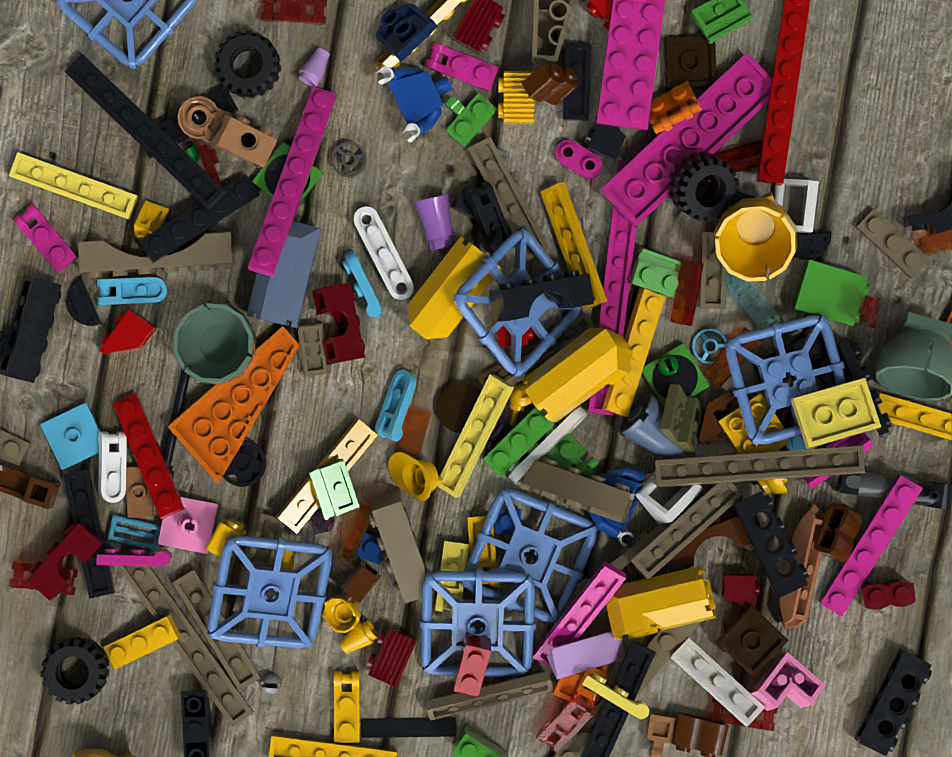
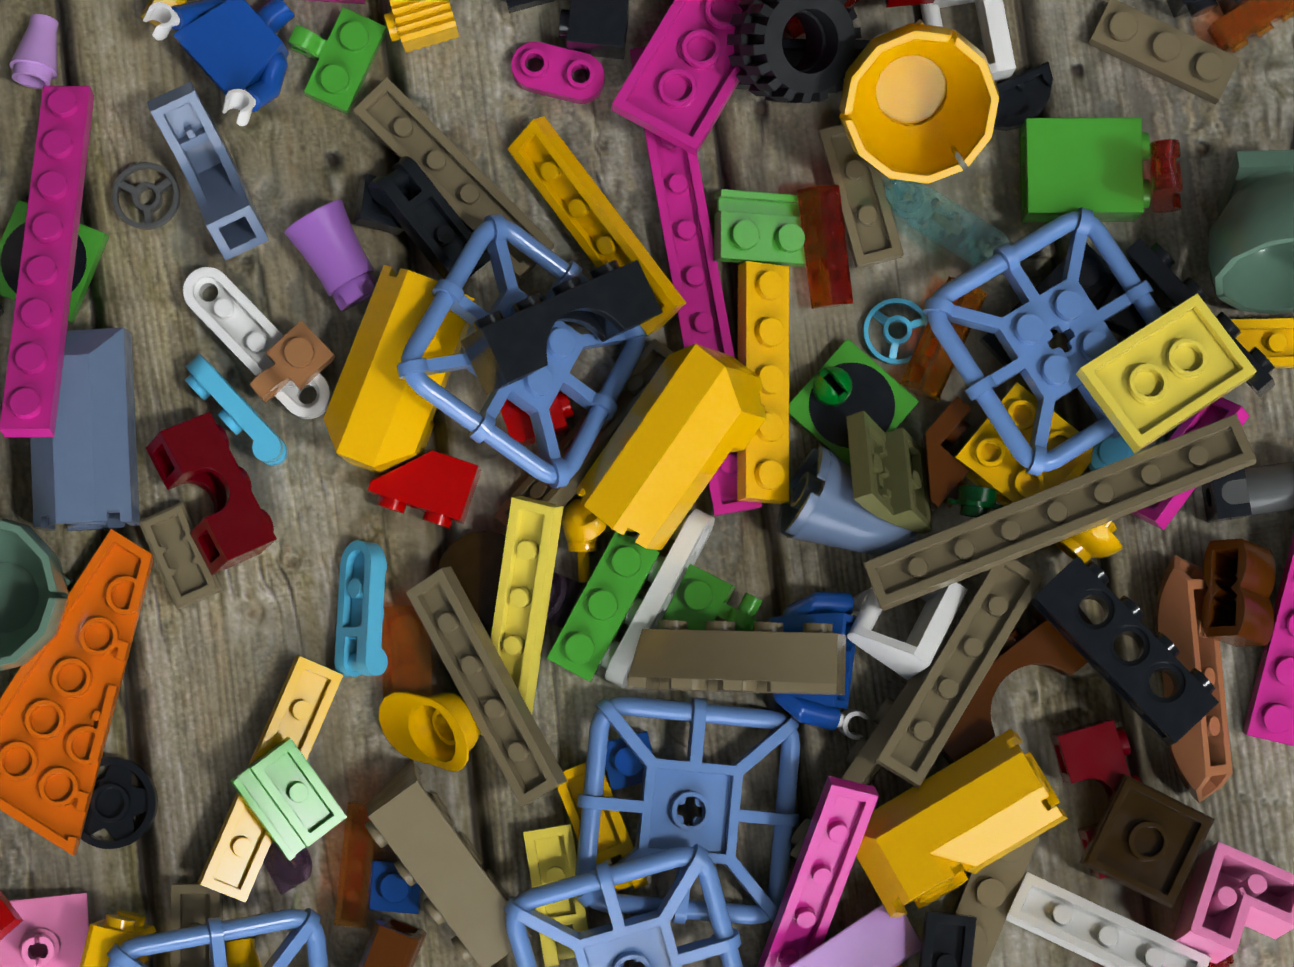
camera: 20 degrees left, 5 degrees down
none -> sand blue arch [147,81,269,261]
none -> medium nougat plate [249,320,336,403]
none -> red slope [368,450,482,529]
none -> dark tan plate [406,566,567,807]
none -> dark green plate [947,485,1005,518]

